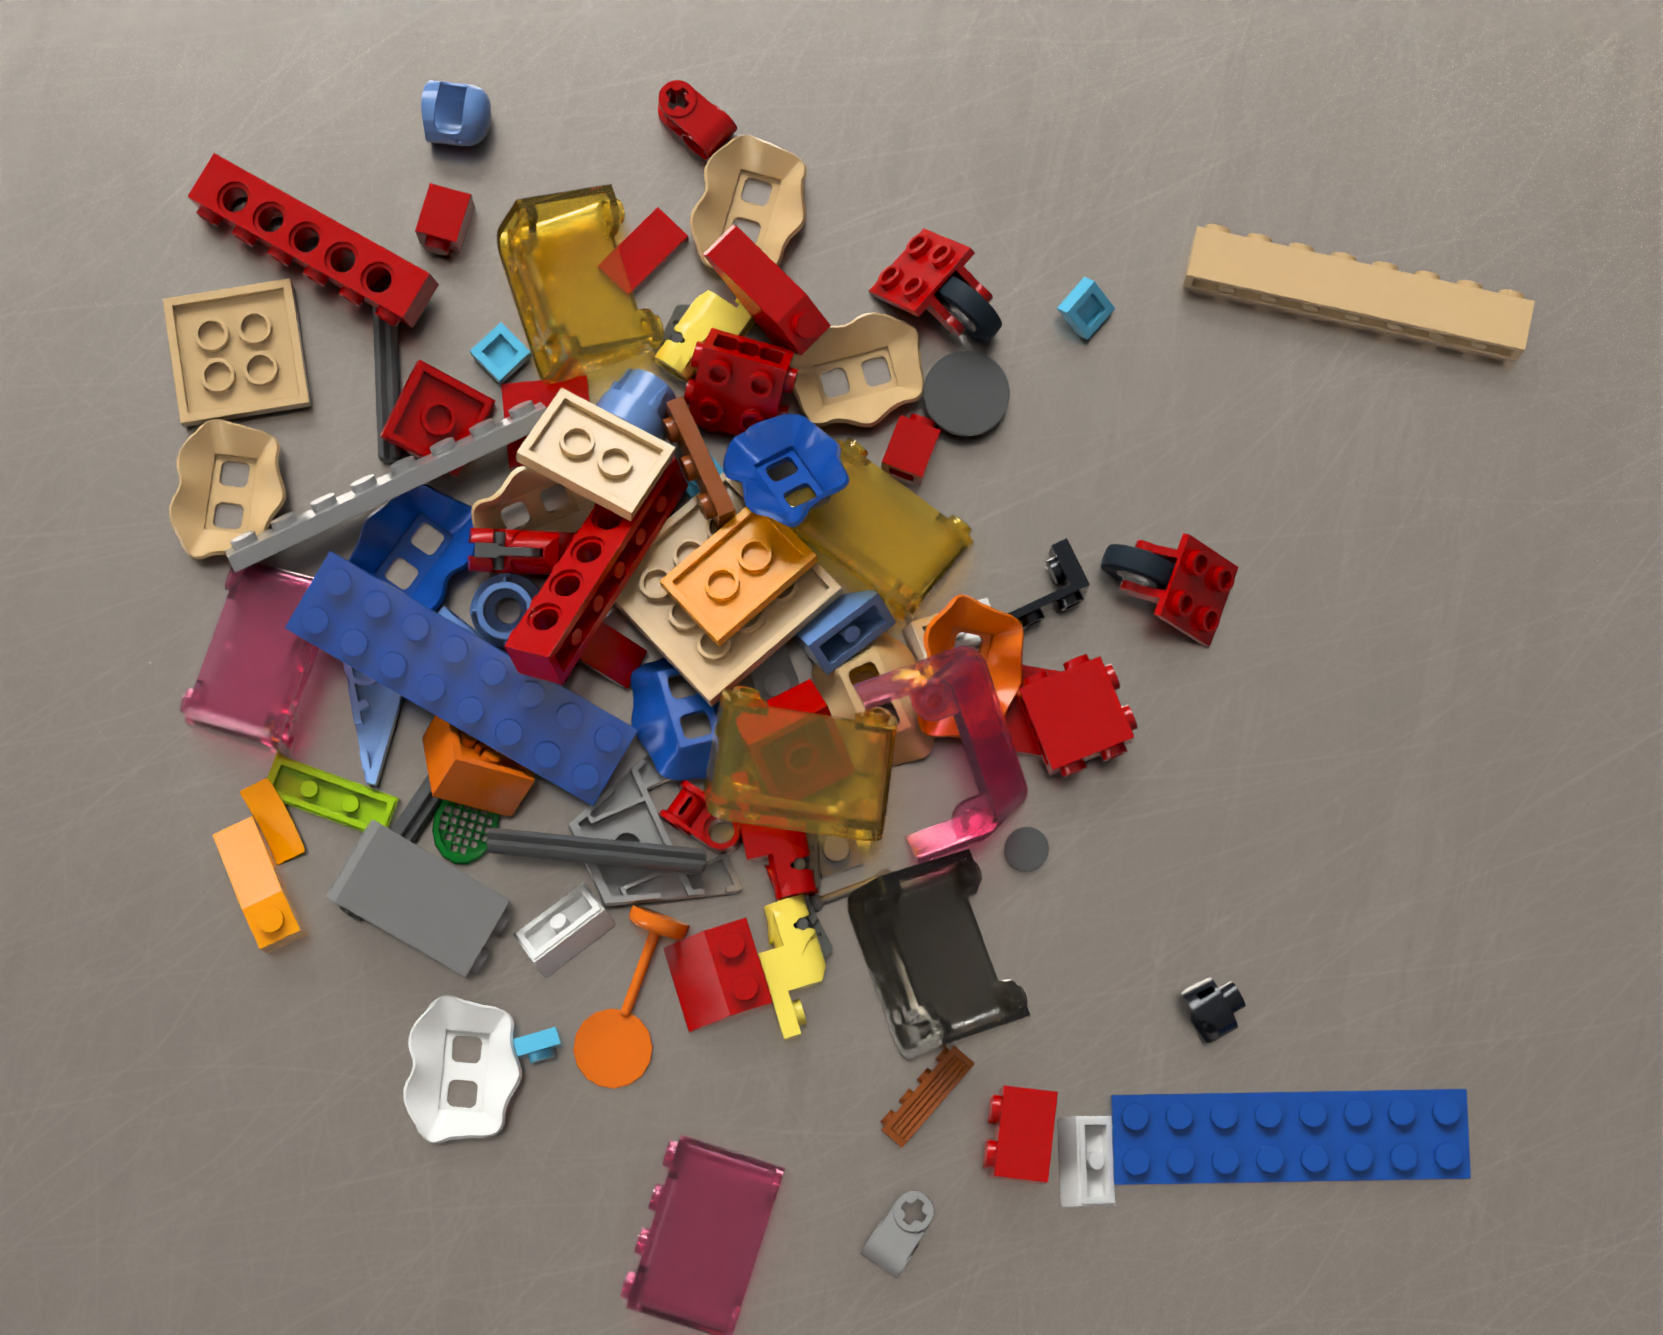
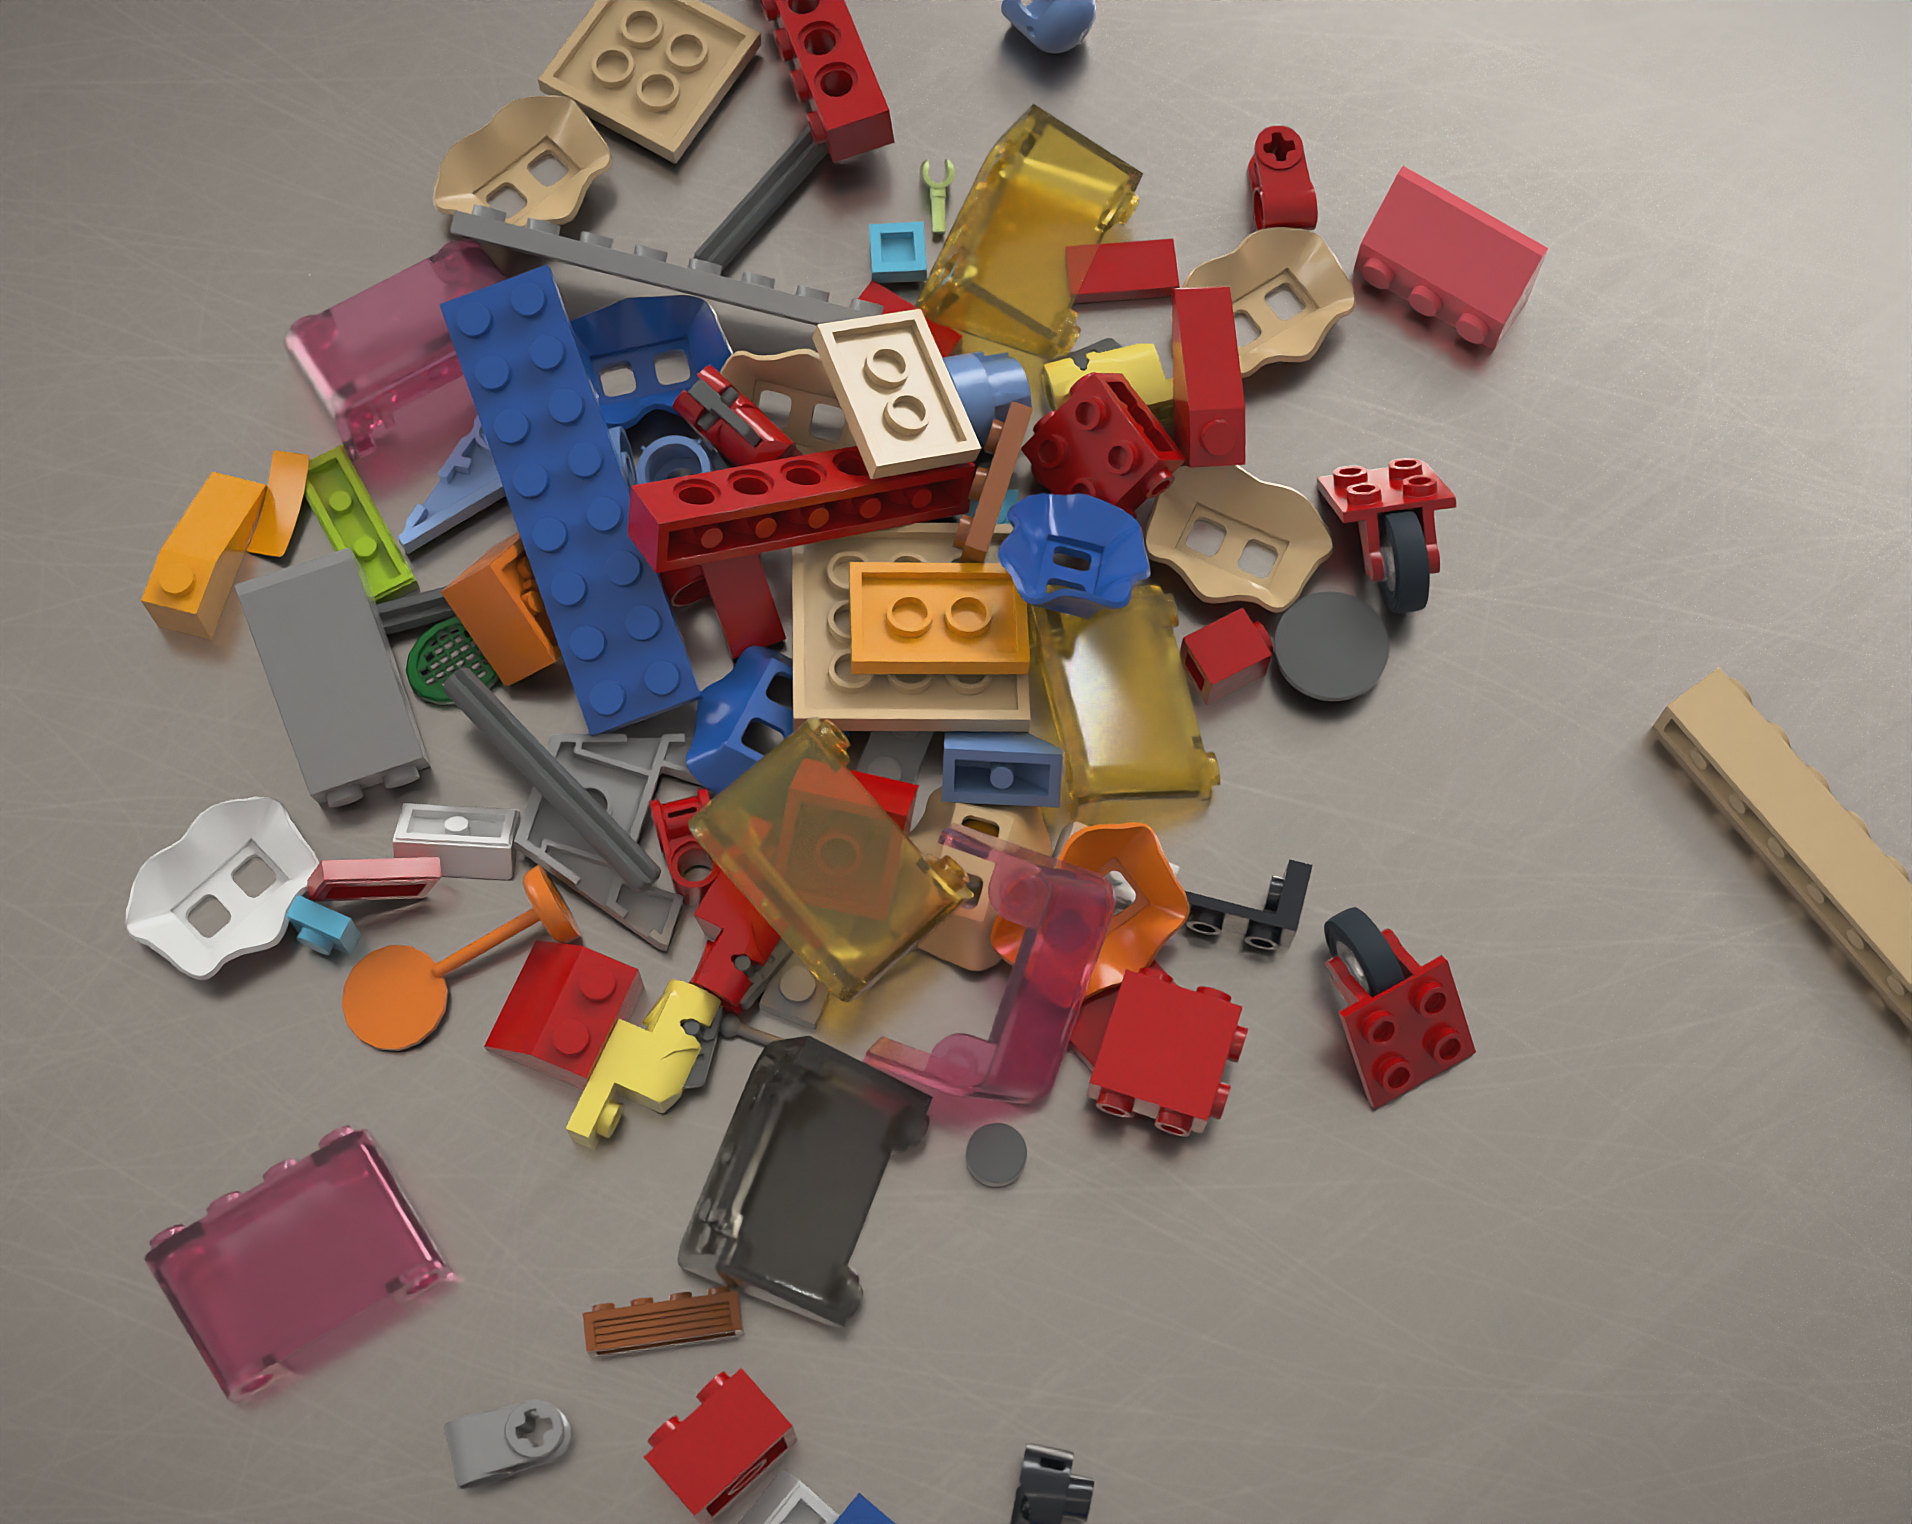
camera: 40 degrees right, 10 degrees down
red tile [379,360,496,478] -> none
red brick [415,183,475,255] -> none
medium azure plate [1057,277,1115,340] -> none
none -> tile [307,857,442,902]
none -> yellowish green hand [919,159,955,235]
none -> coral slope [1354,166,1548,351]

